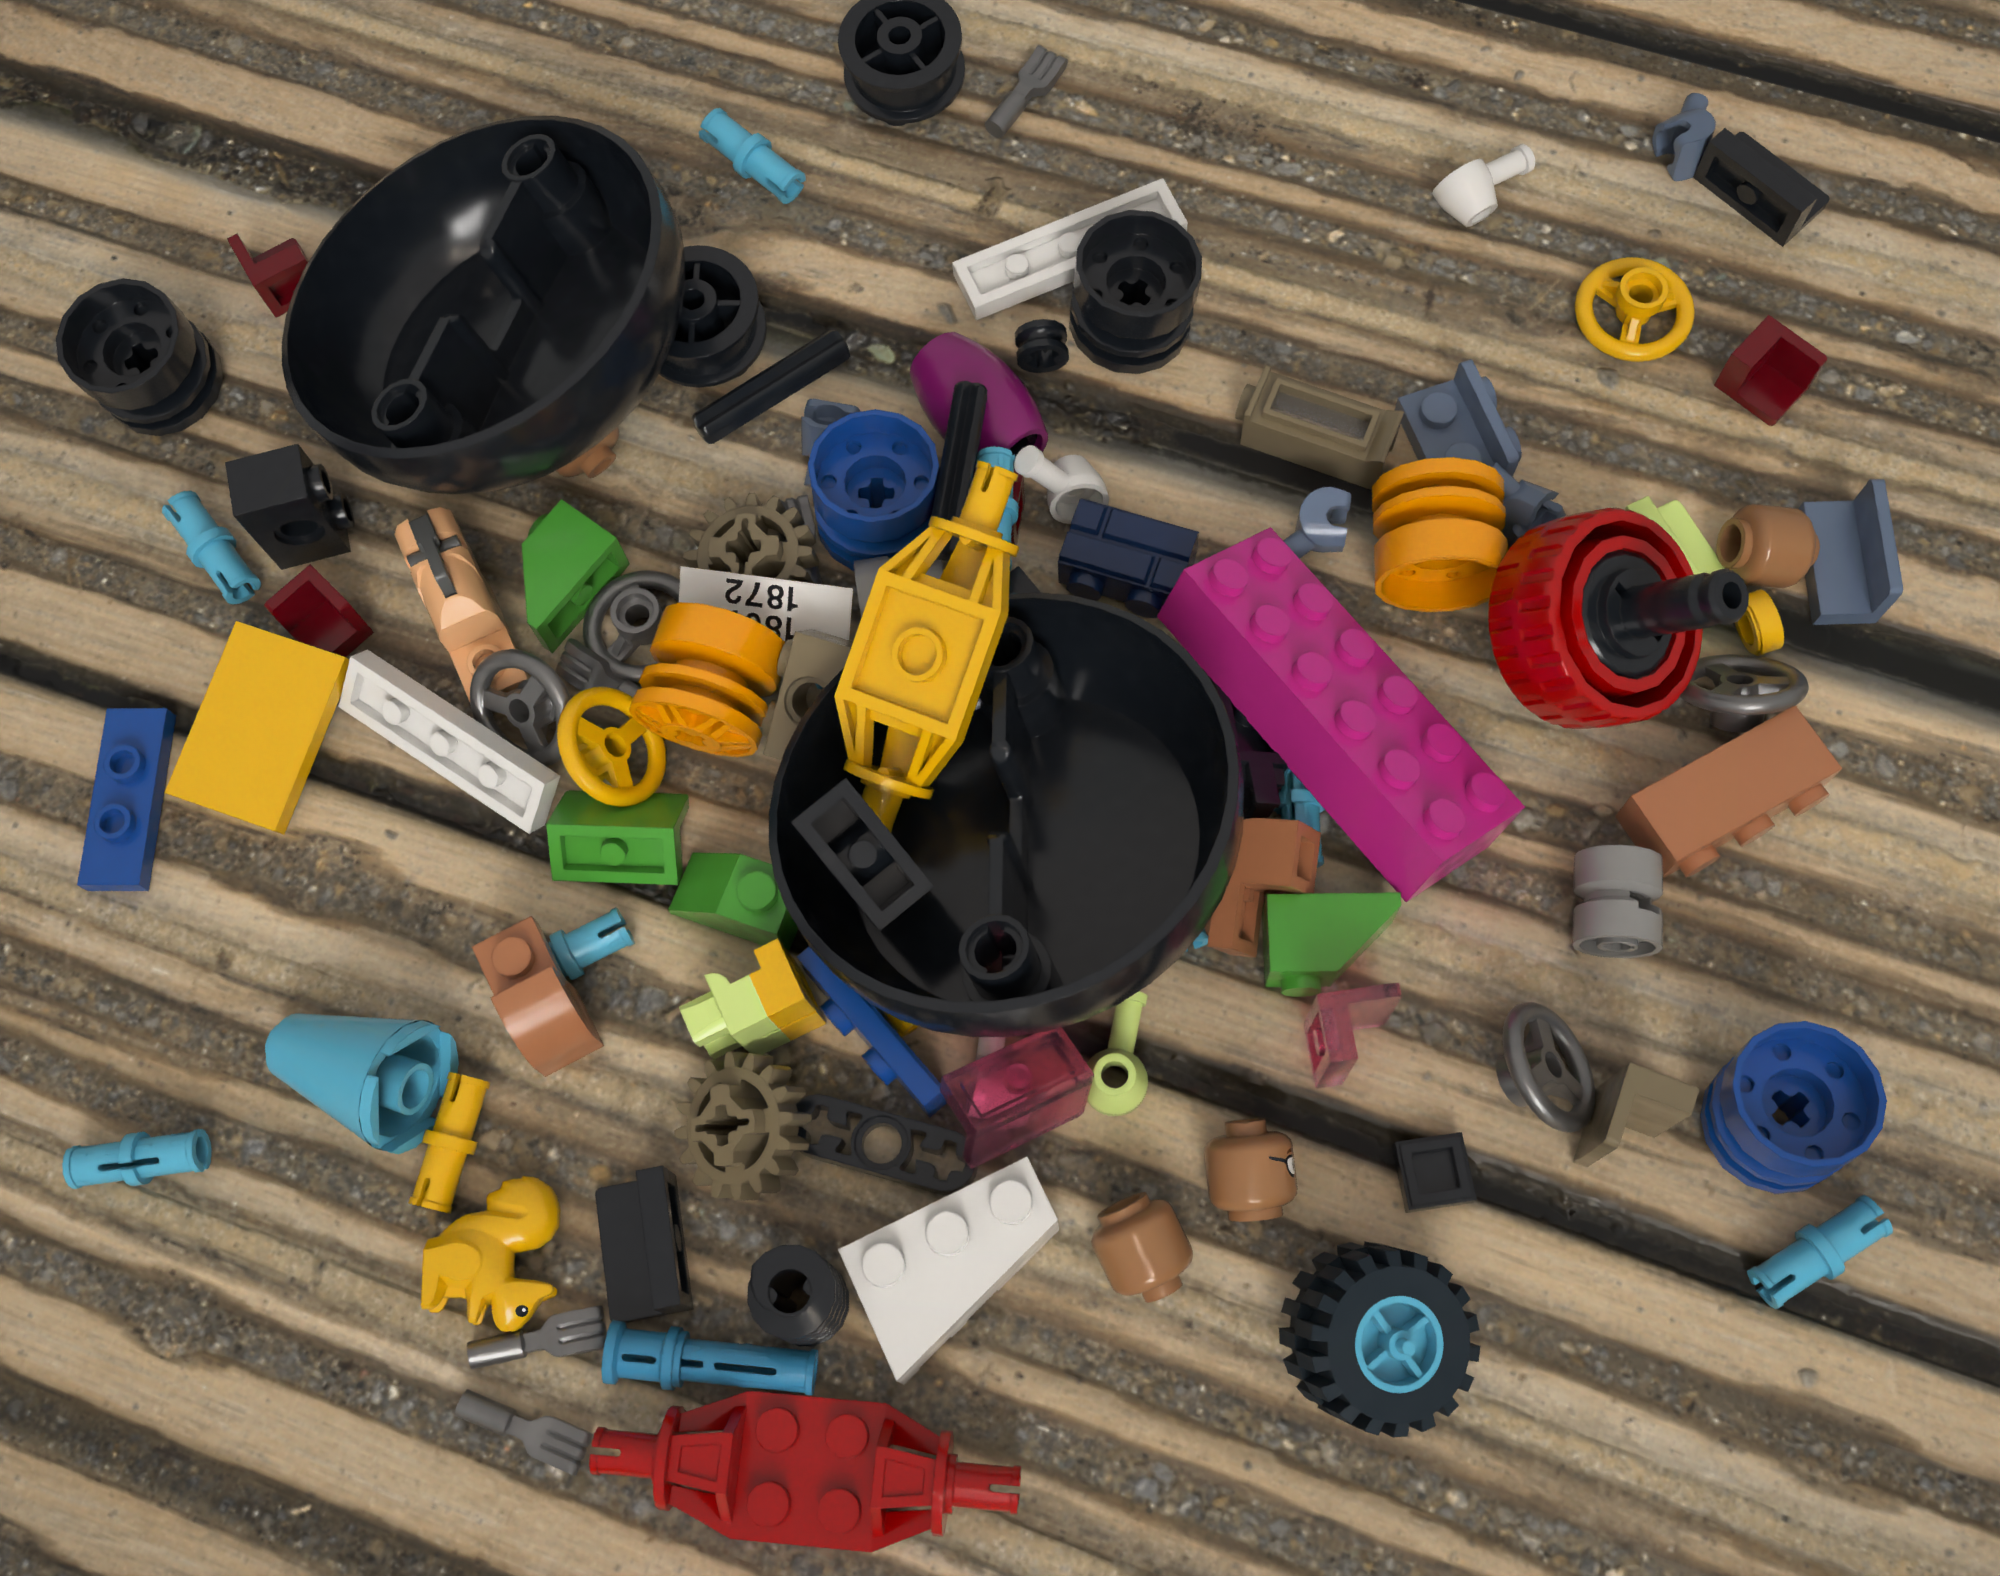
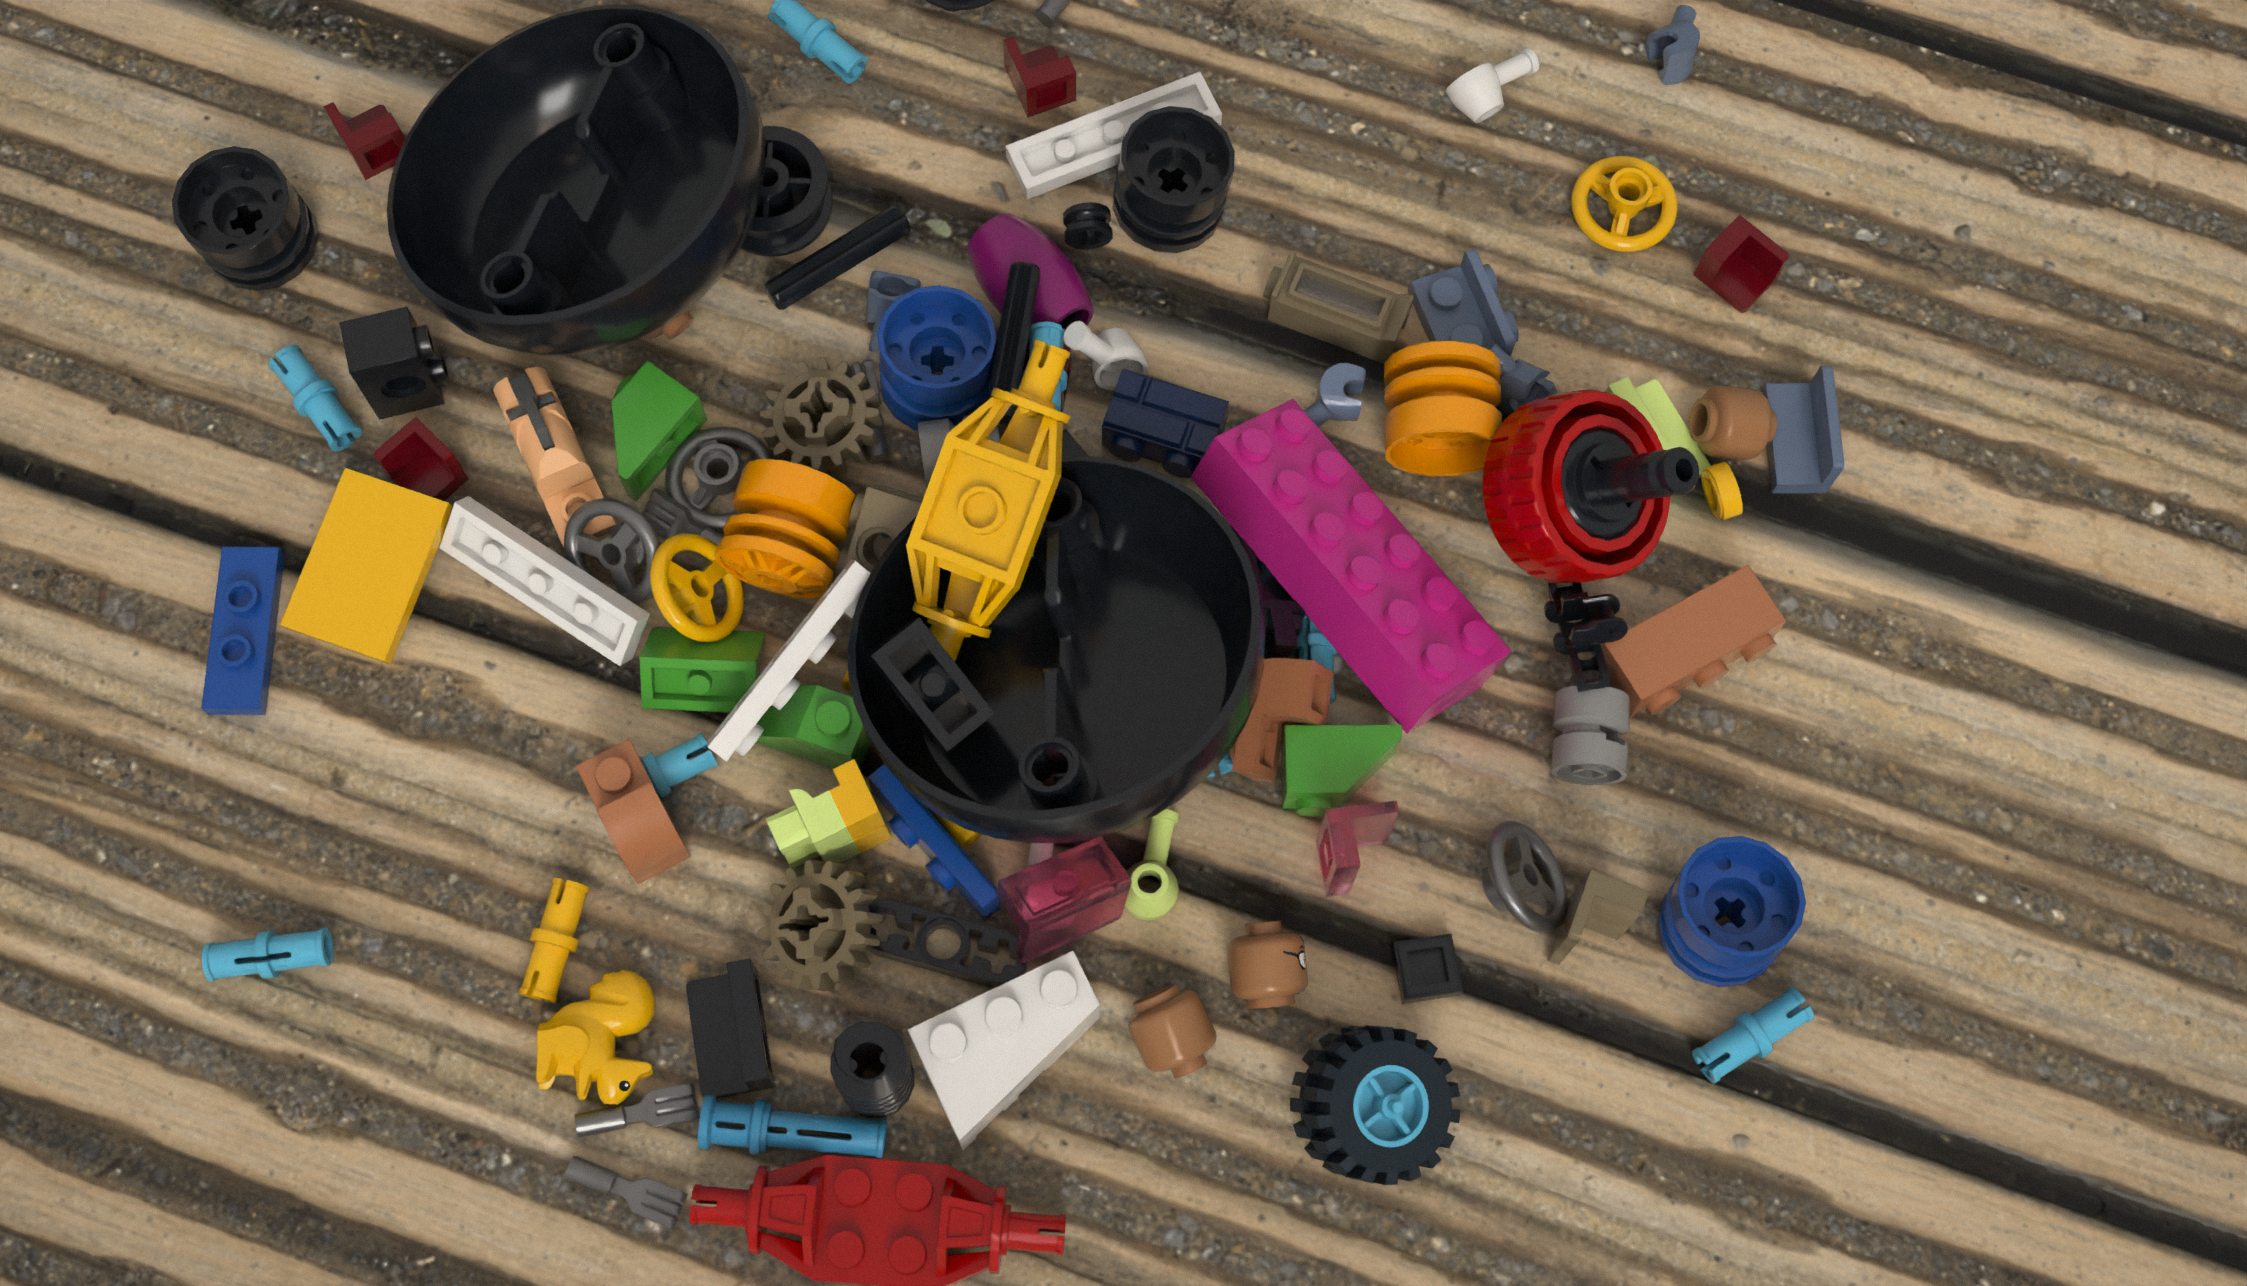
camera: 10 degrees left, 0 degrees up
medium azure cone [265,1013,459,1154] -> none
white sticker [679,566,853,642] -> none
flat silver piece [1679,654,1809,732] -> none
black panel [1693,128,1830,247] -> none
none -> white plate [707,559,870,762]
none -> dark red panel [1003,37,1076,118]
none -> black piece [1544,583,1628,692]

